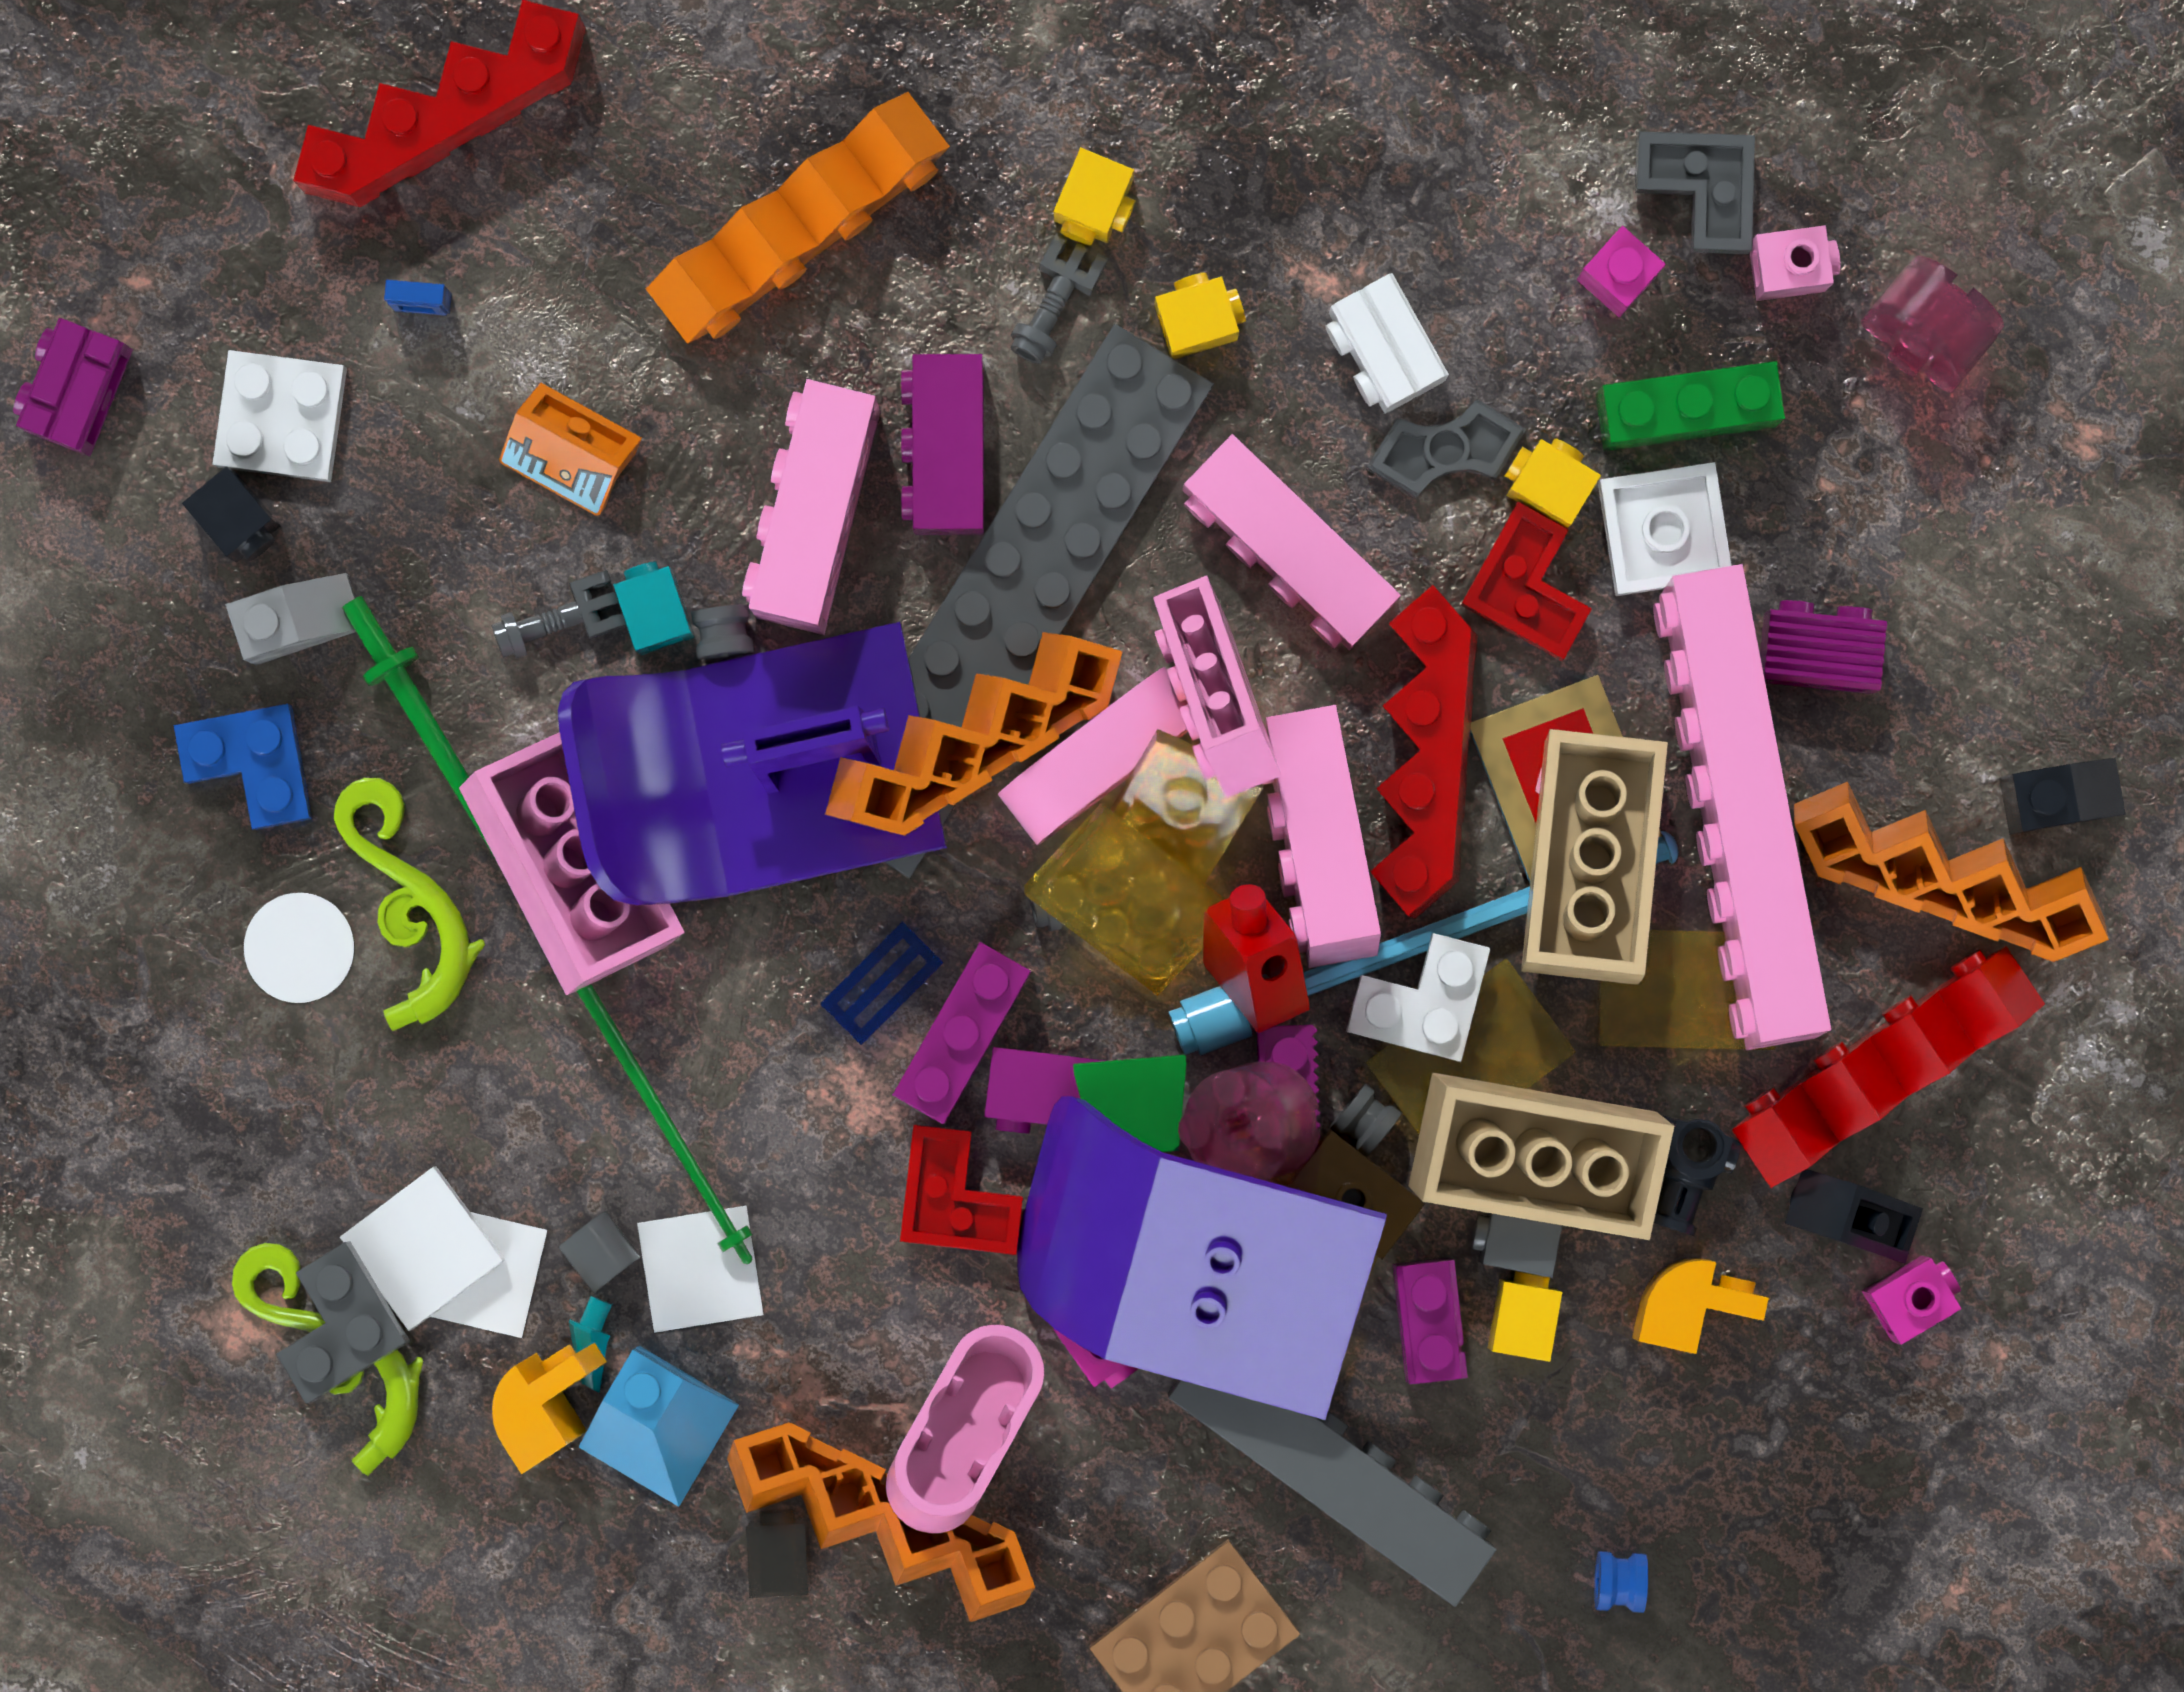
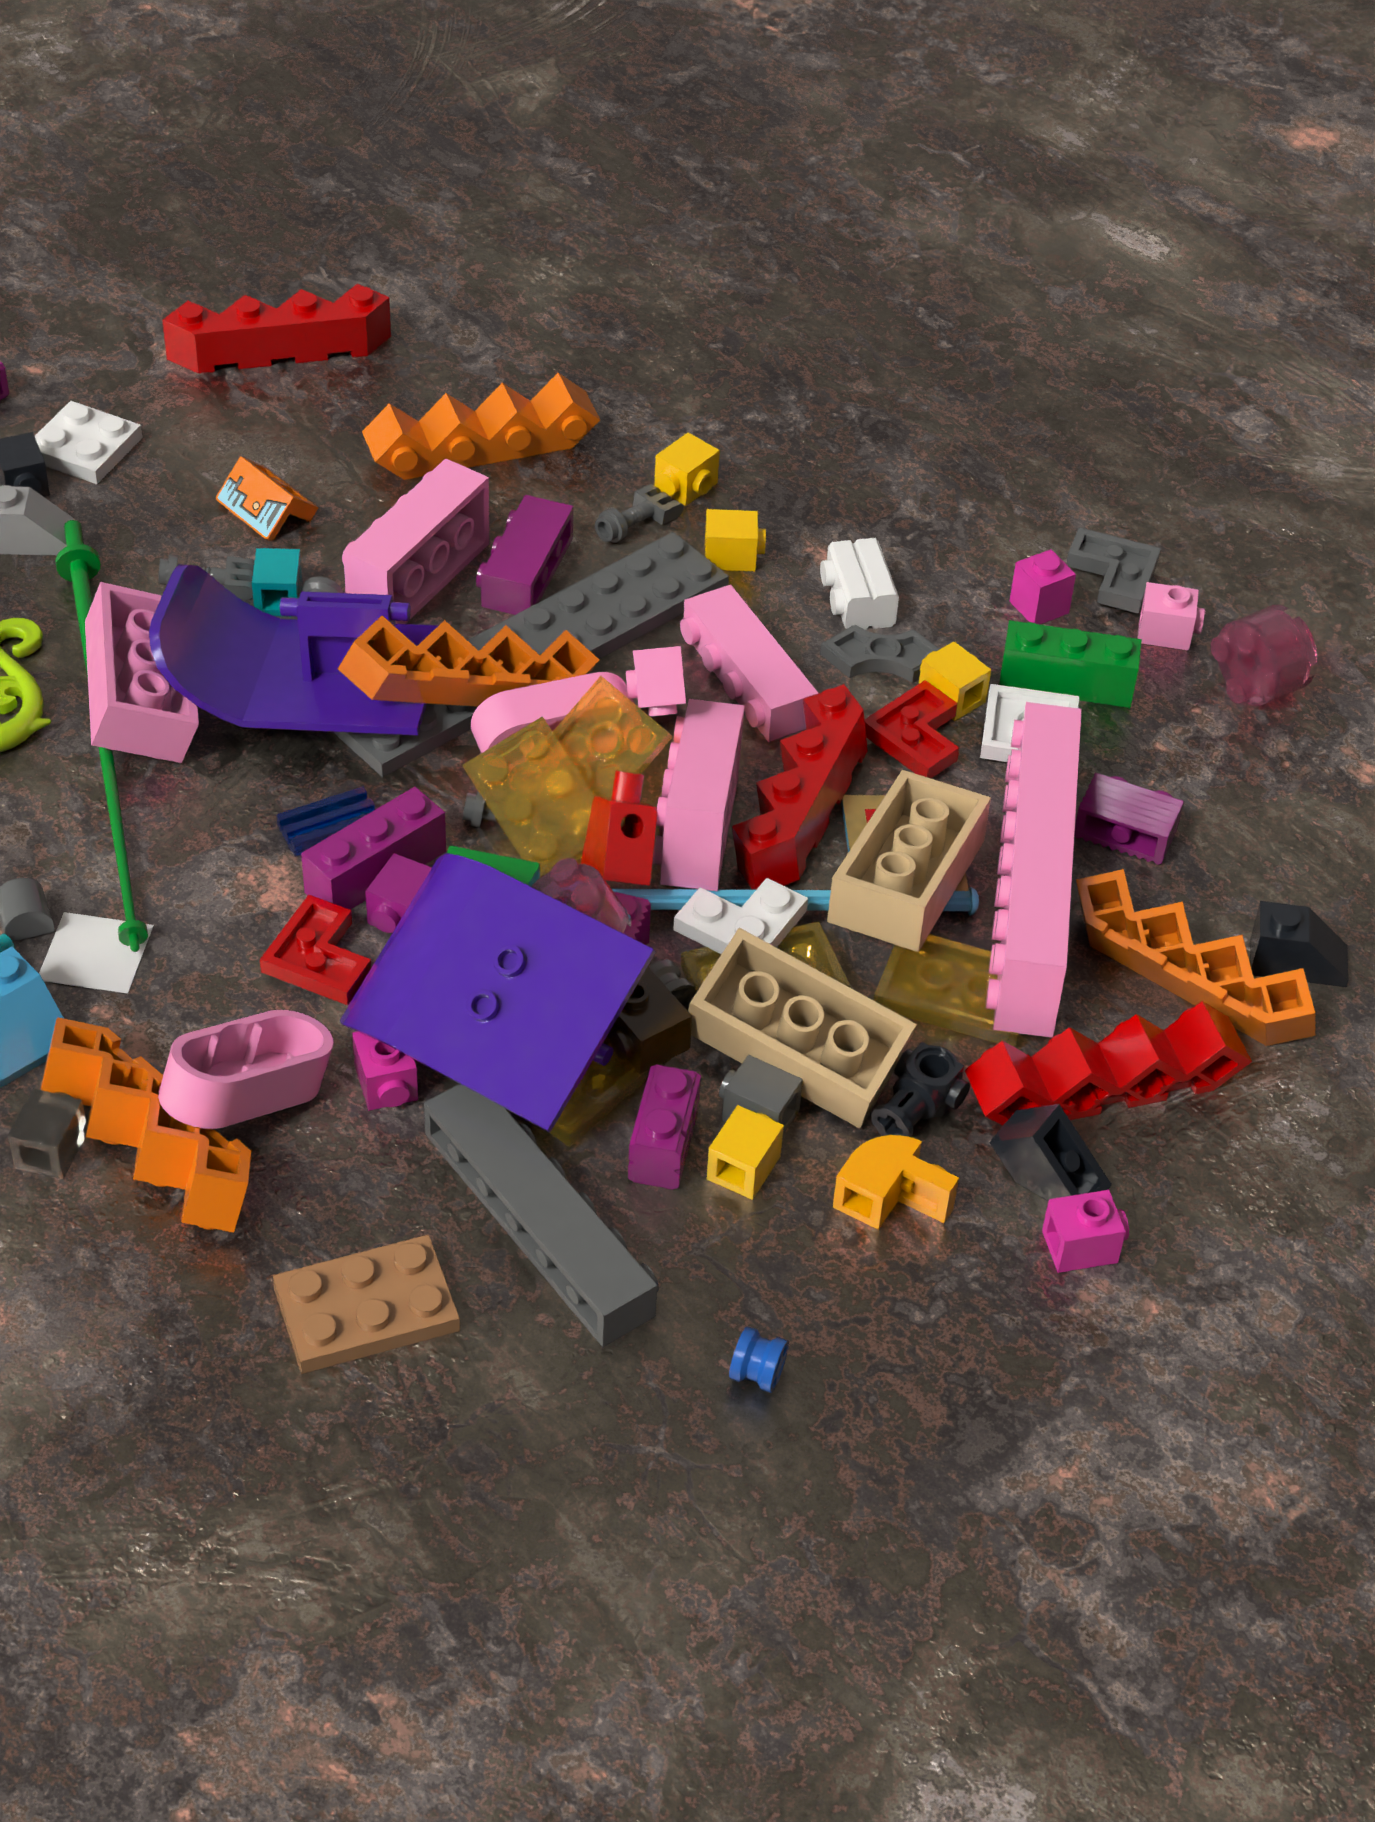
camera: 15 degrees right, 40 degrees down
blue tile [384,280,452,316] -> none

